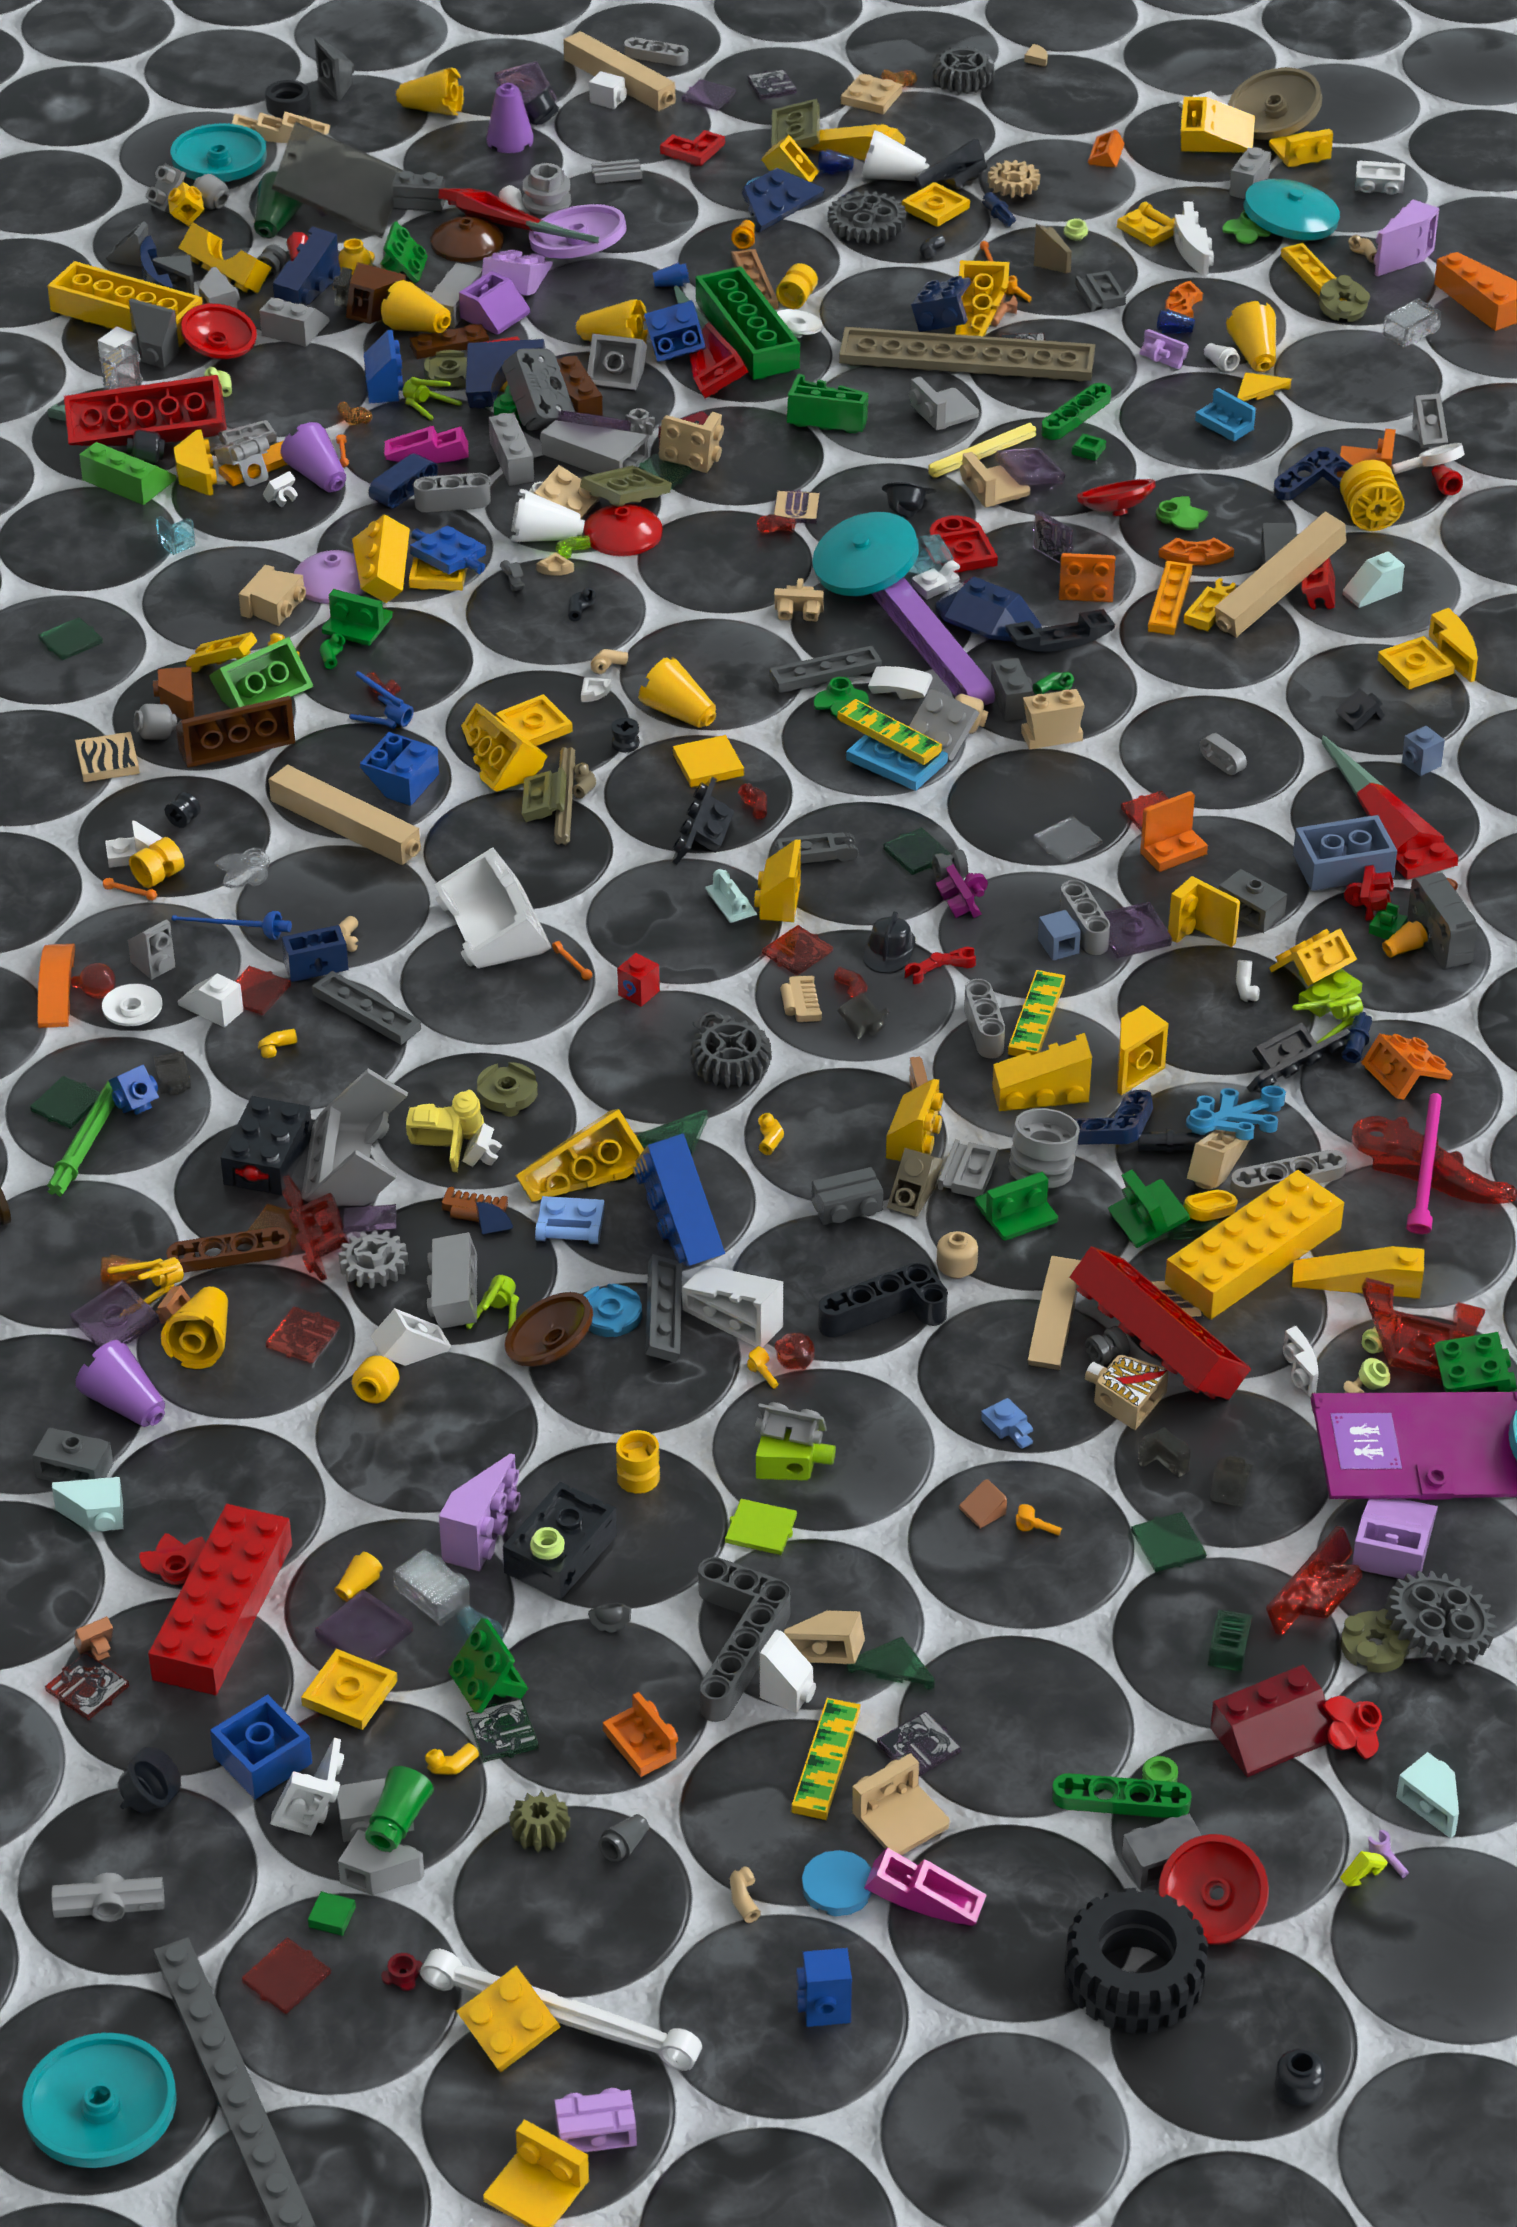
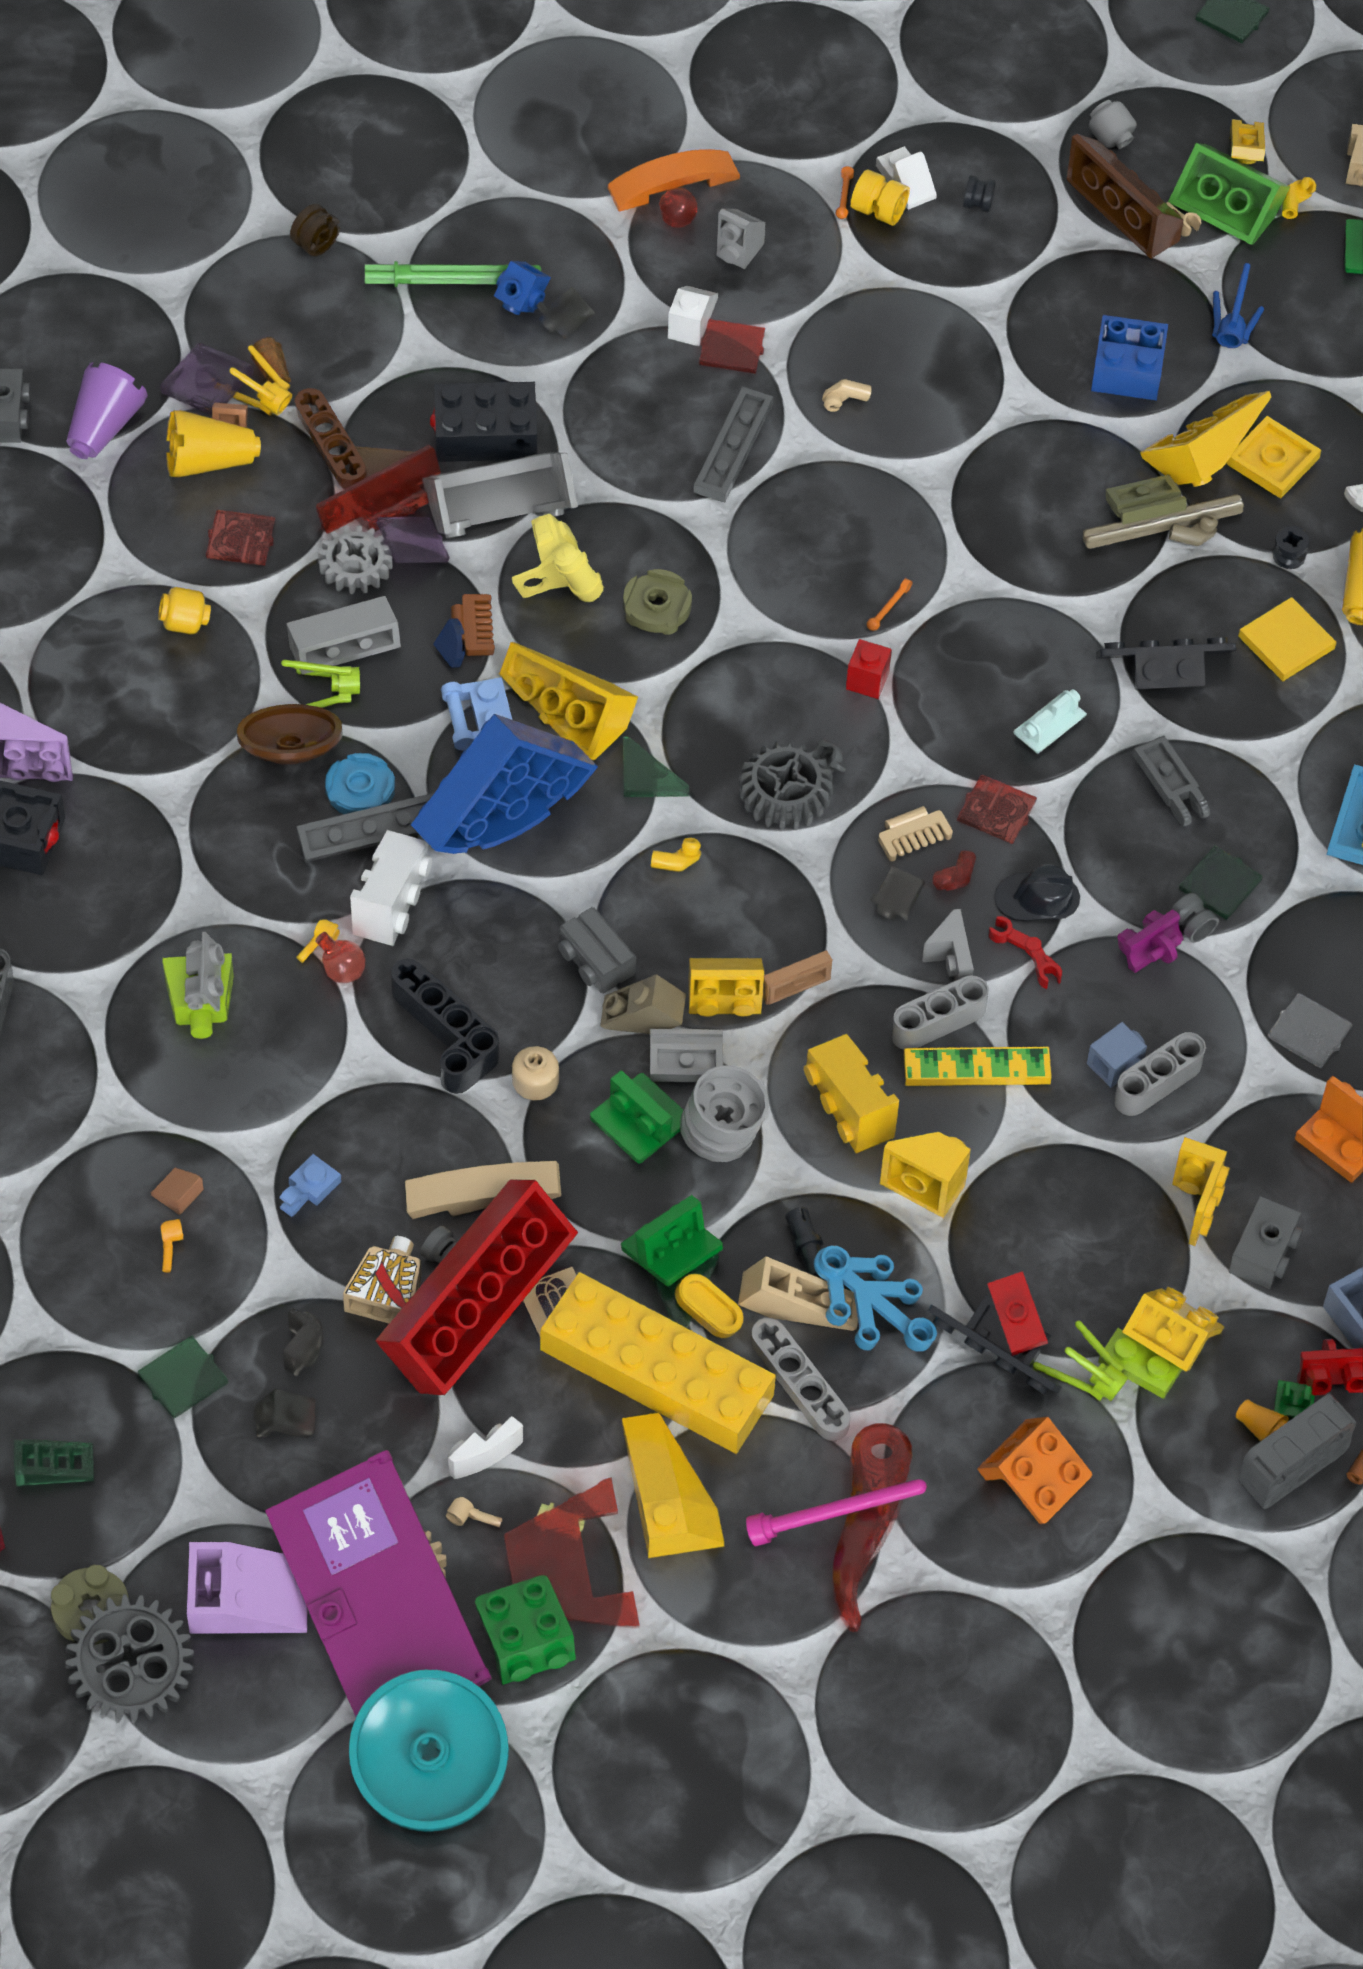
camera: 70 degrees right, 15 degrees up
clear green piece [30,1076,101,1129] -> none
tan tile [75,732,140,782] -> none
white dish [102,984,162,1026] -> none
dark orange slope [153,667,194,720] -> none
blue sword [171,911,292,940] -> none
clear plate [215,848,270,888] -> none
yellow arm [258,1029,297,1059] -> none
tan brick [269,764,421,865] -> none
dark blue brick [281,925,349,982] -> none
green arm [319,633,345,669] -> none
clear red arm [366,672,401,697] -> none
white slope [371,1308,451,1366] -> none
white windscreen [434,847,551,969] -> none
white tile [462,1123,502,1167] -> none
yellow wheel [616,1430,660,1494] -> none
lime piece [725,1499,797,1555] -> none
clear red arm [739,783,767,819] -> none
yellow slope [754,840,801,922] -> none
dark blue beam [1073,1089,1153,1145] -> none
clear purple tile [1104,902,1172,958] -> none
white arm [1236,960,1260,1002] -> none
clear red bracket [1266,1526,1363,1634] -> none
dark blue axle [1342,1012,1372,1063] -> none
yellowish green plate [1359,1358,1390,1390] -> none
none -> light grey slope [922,909,974,981]
none -> red plate [987,1271,1048,1356]

